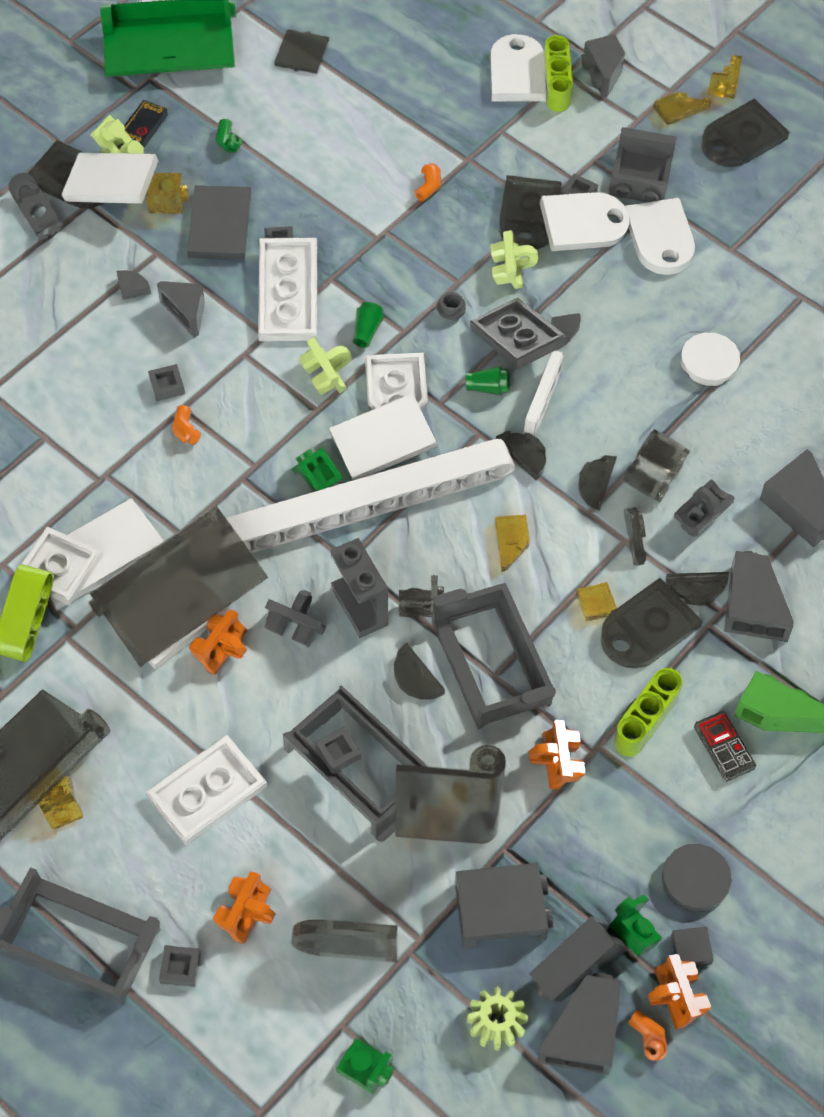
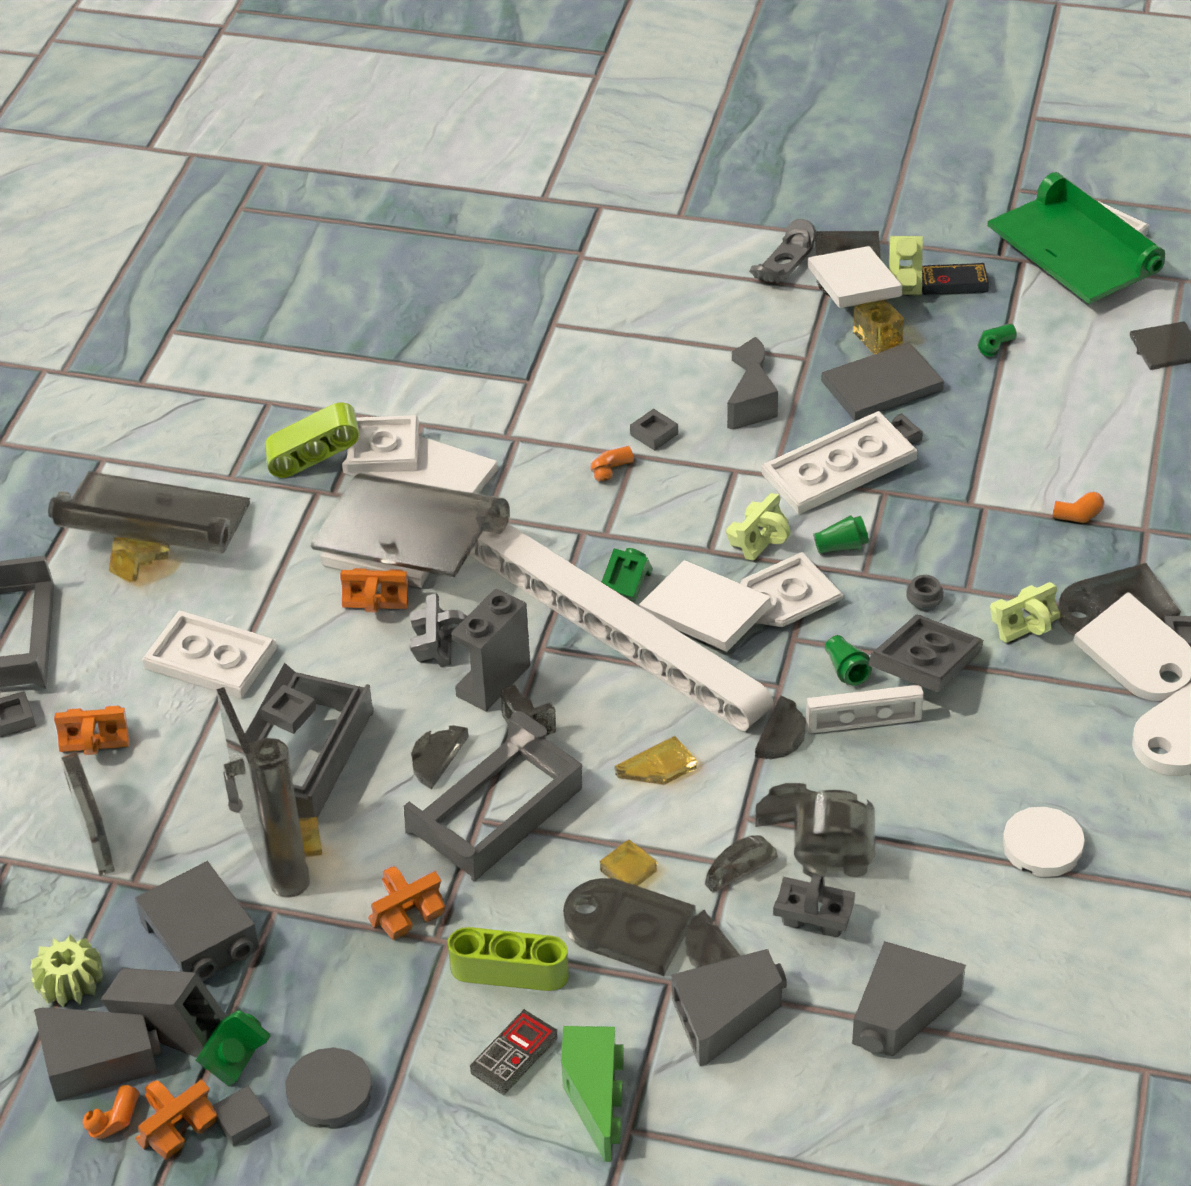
camera: 65 degrees right, 15 degrees down
dark grey tile [551,313,581,343] -> none

